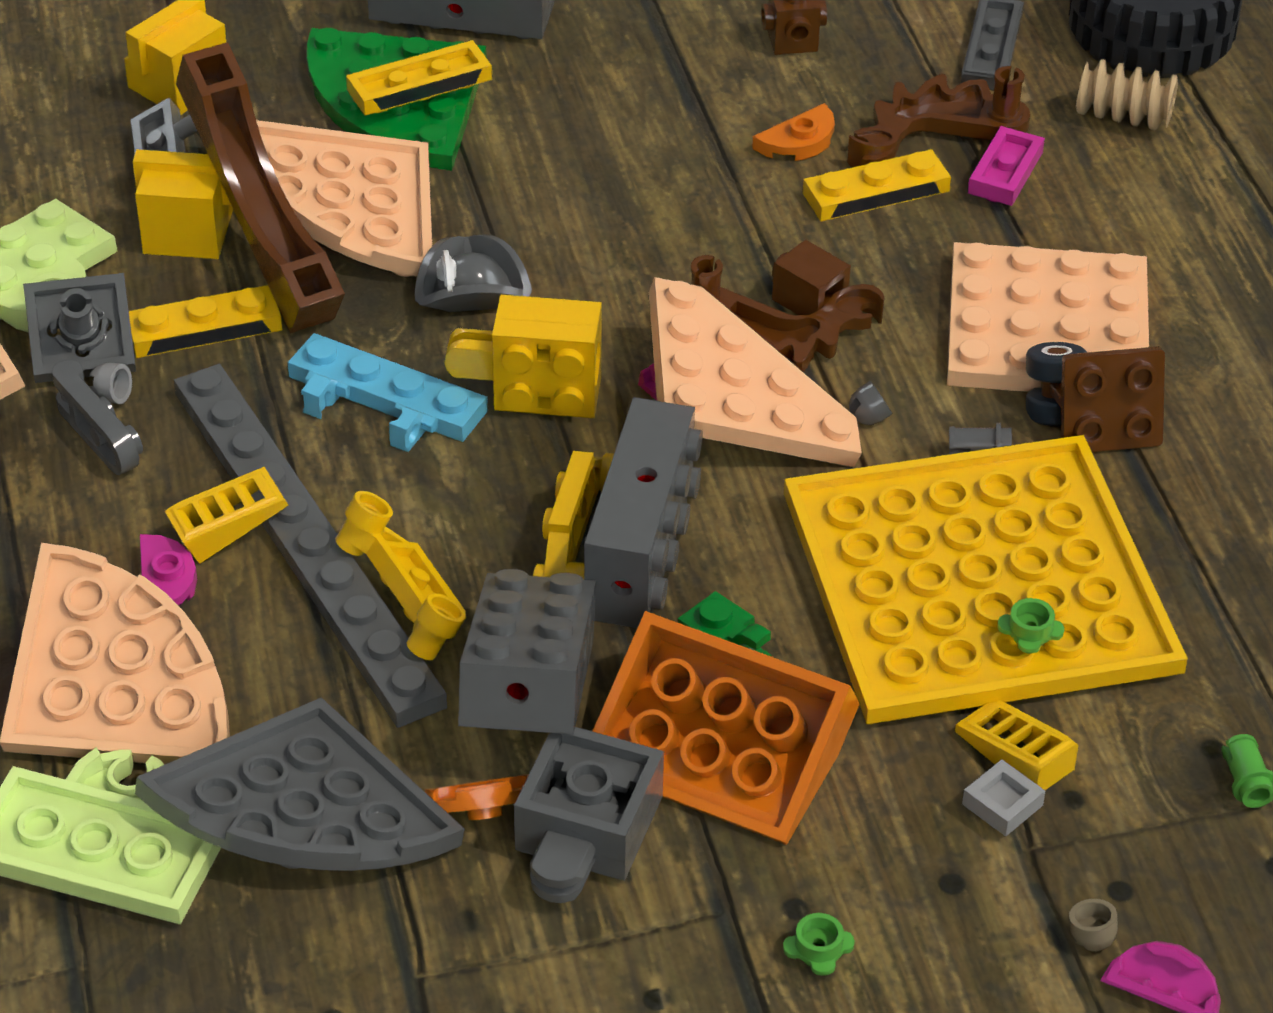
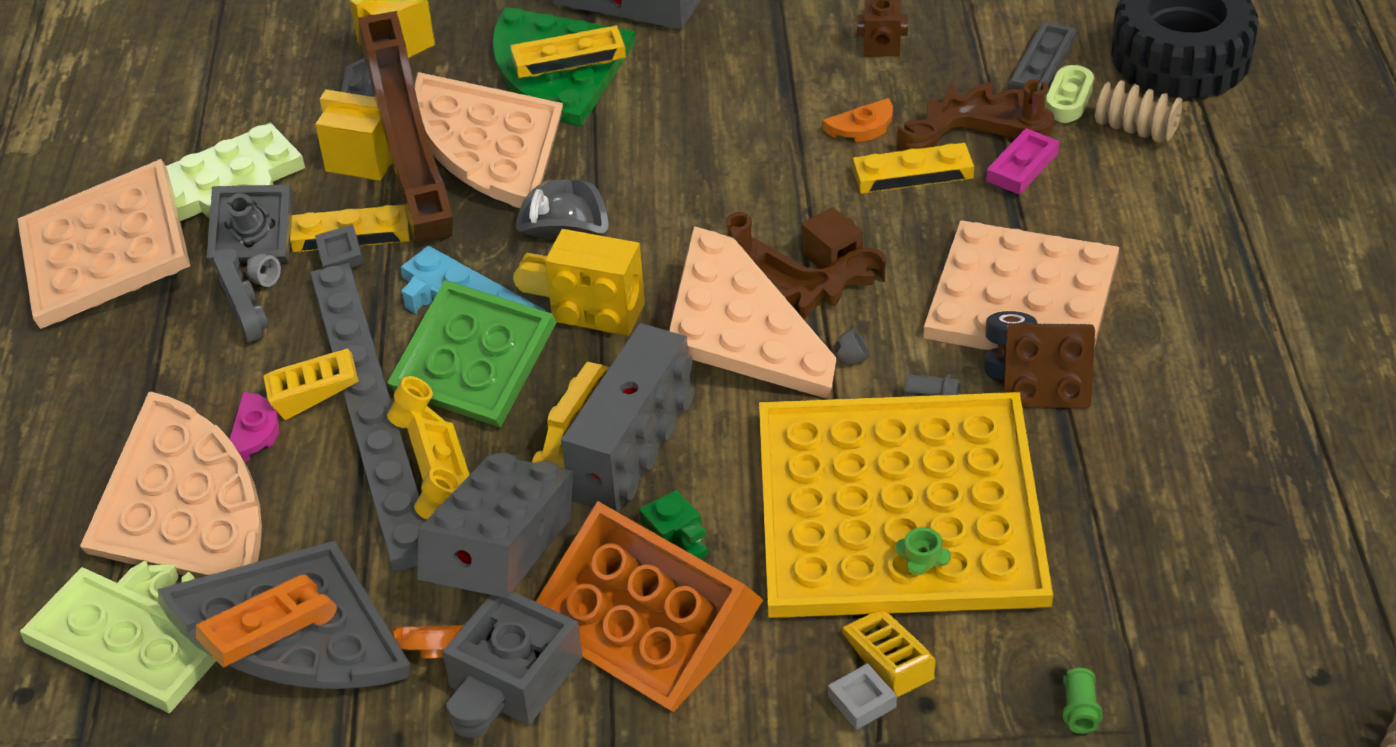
camera: 15 degrees right, 0 degrees up
none -> orange plate [196,574,337,668]
none -> dark grey plate [315,224,365,268]
none -> bright green plate [387,280,557,428]
none -> yellowish green plate [1046,65,1094,123]

